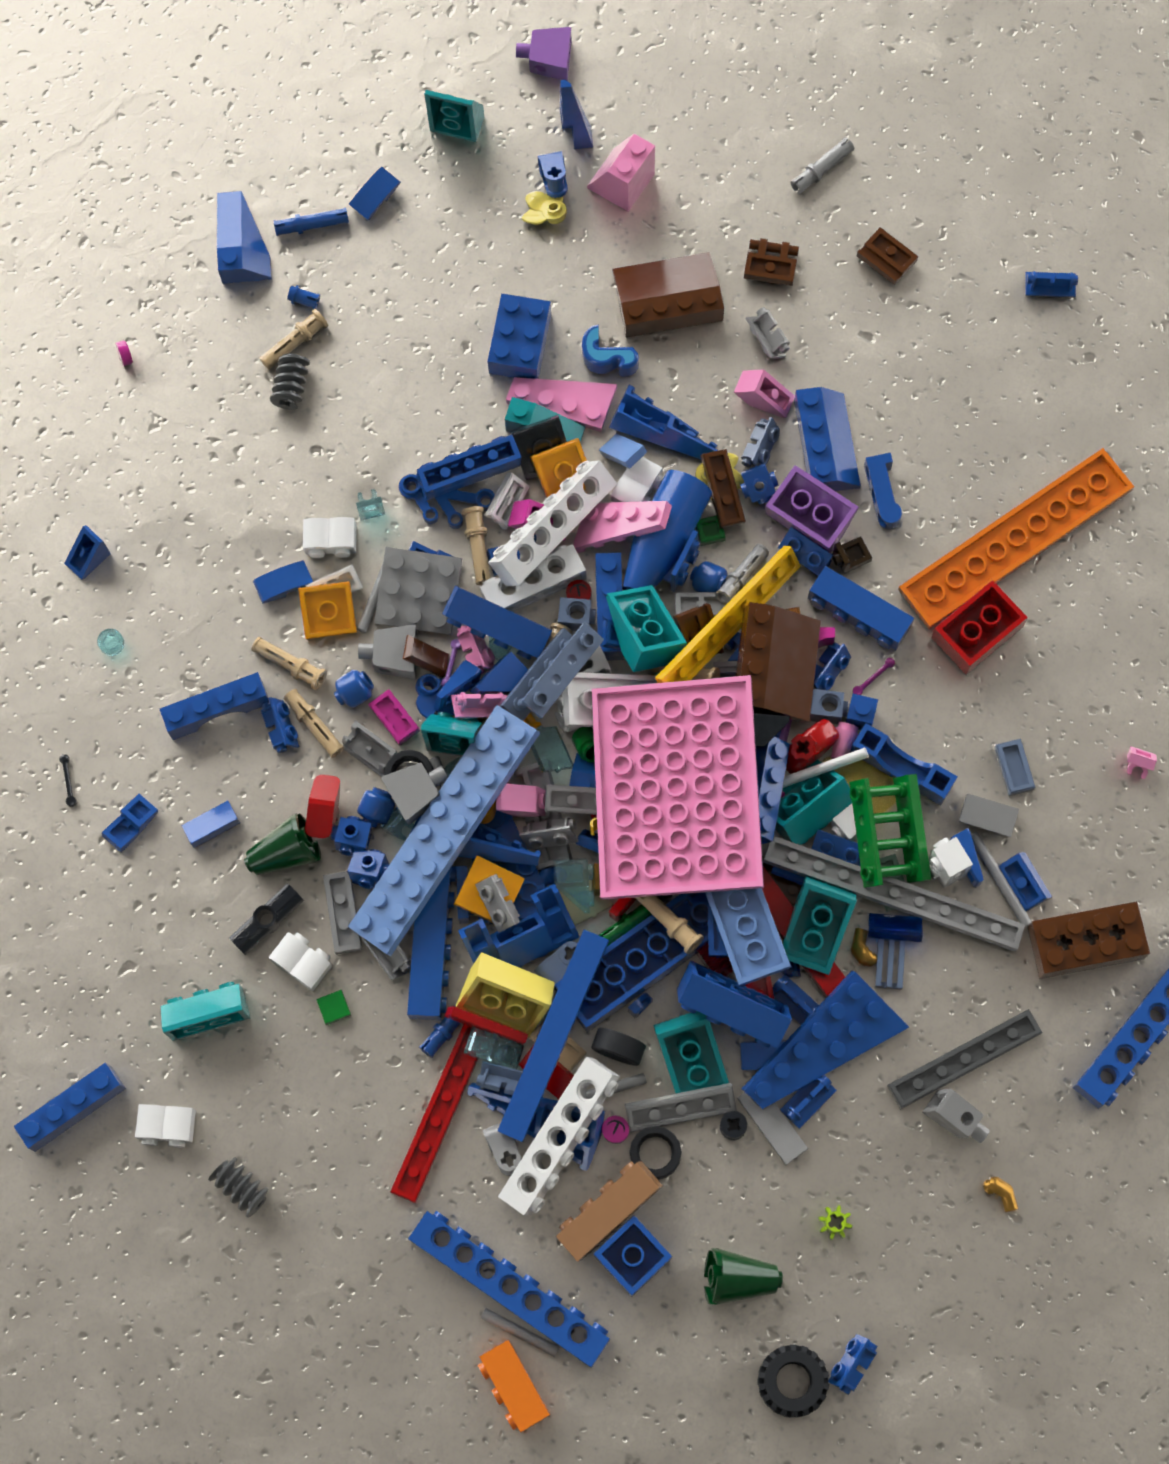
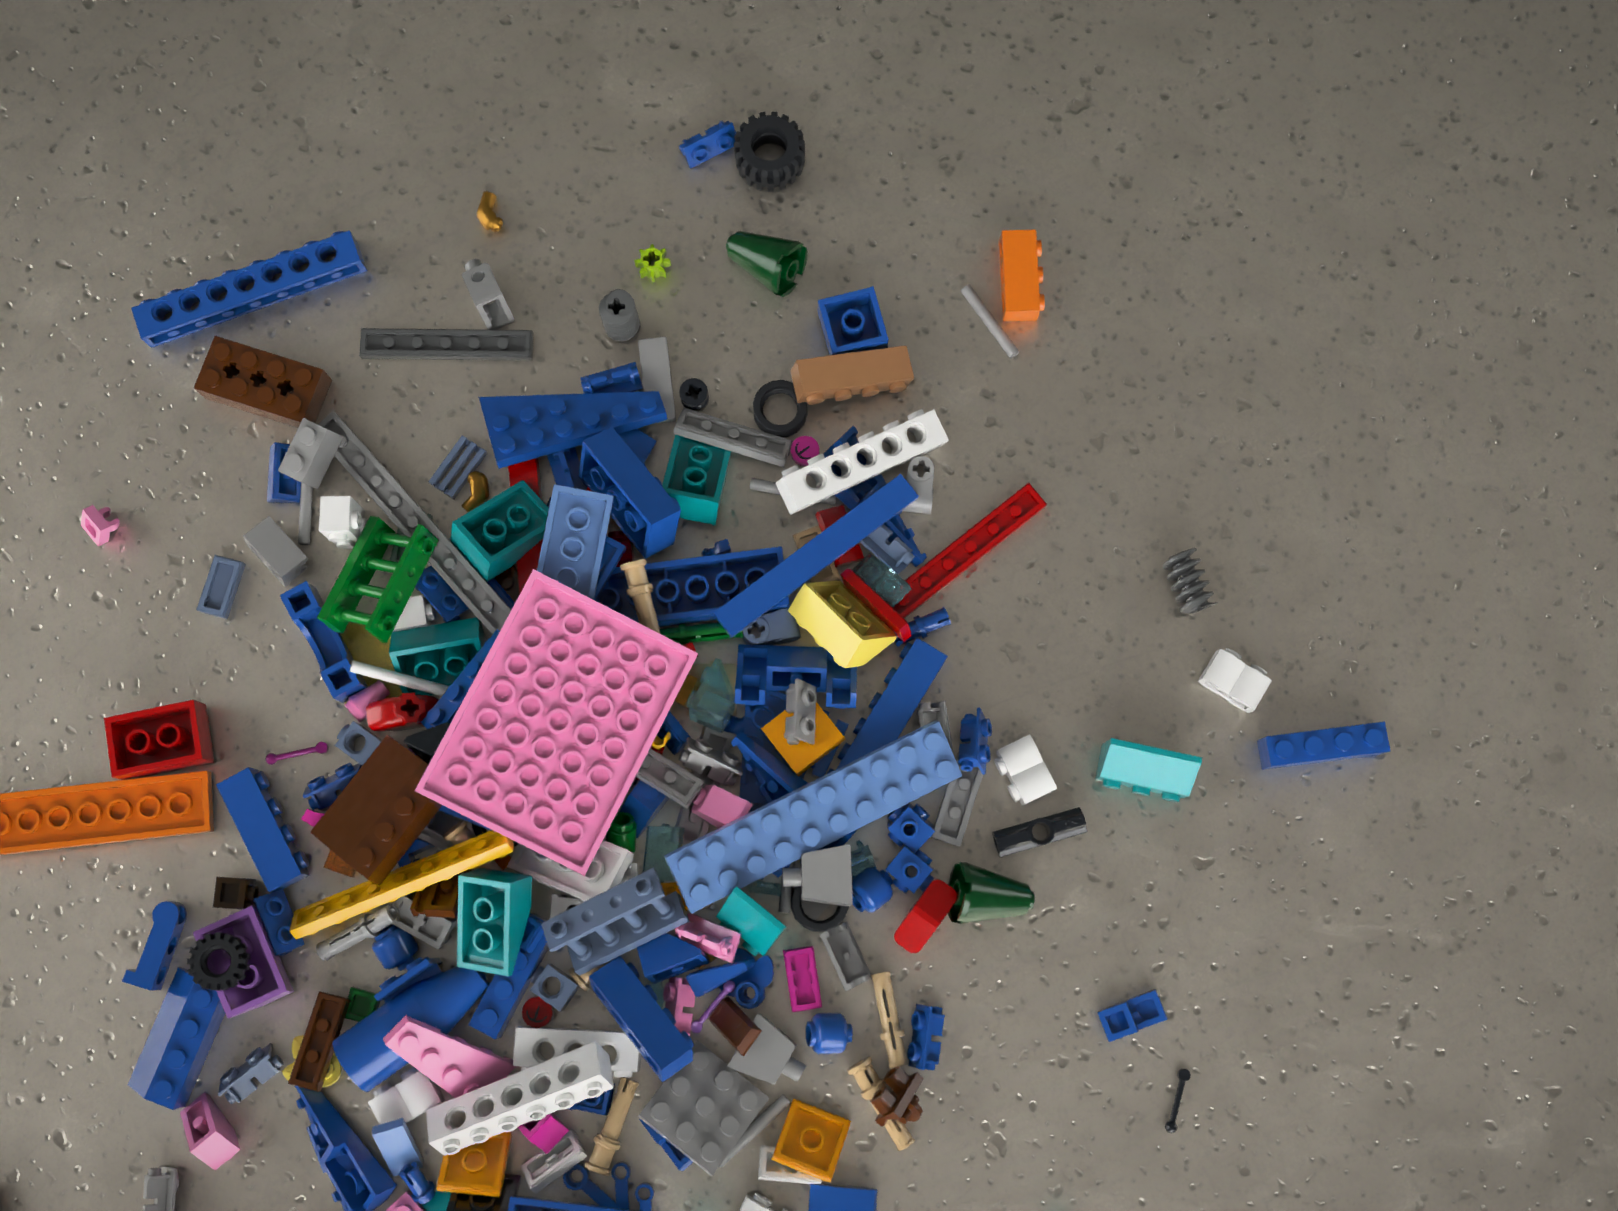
camera: 155 degrees left, 5 degrees up
blue arch [160,672,269,740] -> none
slope [182,801,240,848] -> none
green tile [316,990,351,1025] -> none
blue brick [408,1211,610,1368] -> none
black tyre [591,1027,646,1066] -> none
blue brick [740,463,779,505] -> none
blue brick [846,694,878,730] -> none
clear blue tile [868,913,923,942] -> none
blue slope [950,828,984,888] -> none
none -> black tyre [187,932,251,991]
none -> light grey brick [278,418,343,489]
none -> blue pin [399,1162,435,1204]
none -> dark grey piece [599,289,641,342]
none -> reddish brown hips [870,1066,924,1127]
none -> blue hinge [958,708,992,775]

